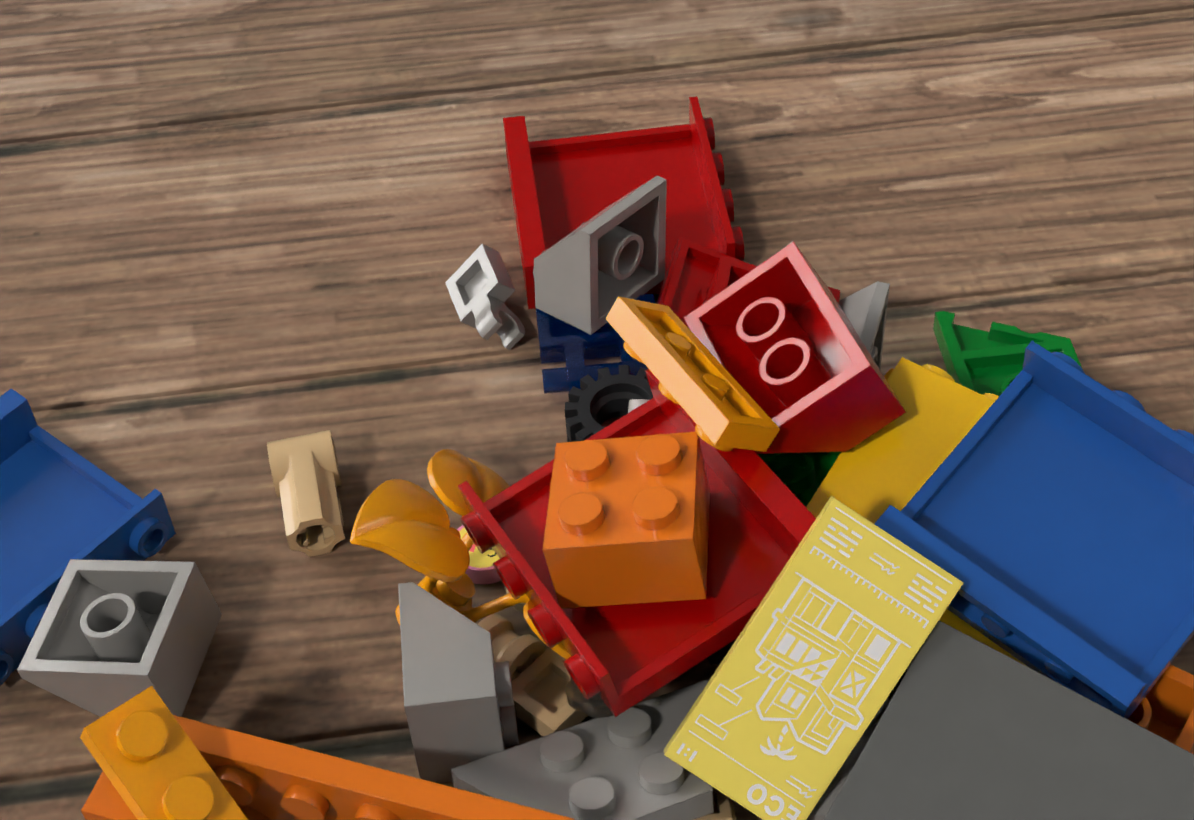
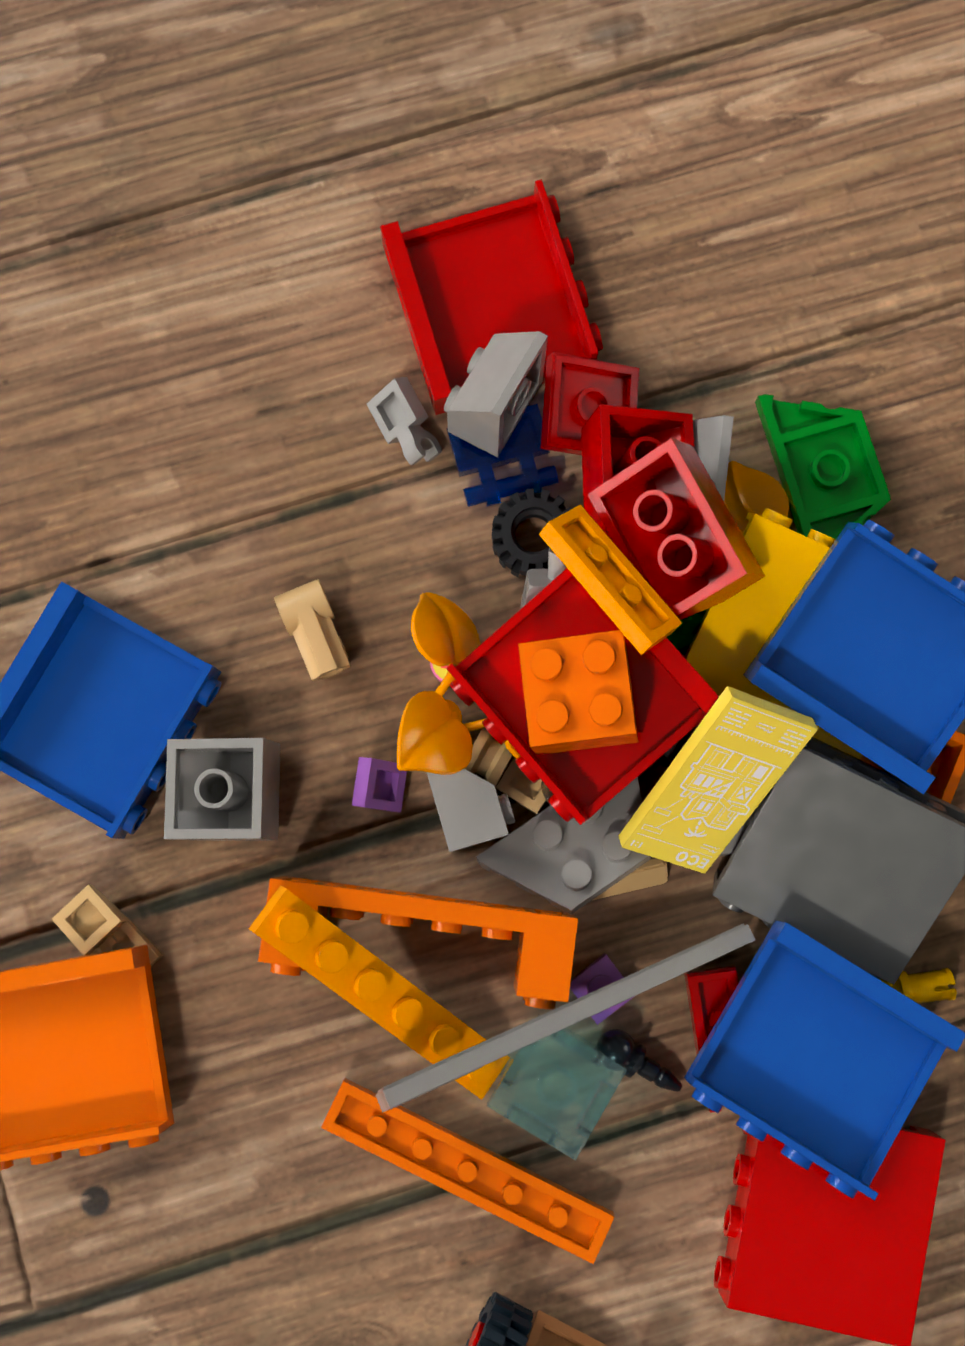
camera: 15 degrees left, 35 degrees up
none -> medium lavender plate [352,757,407,813]

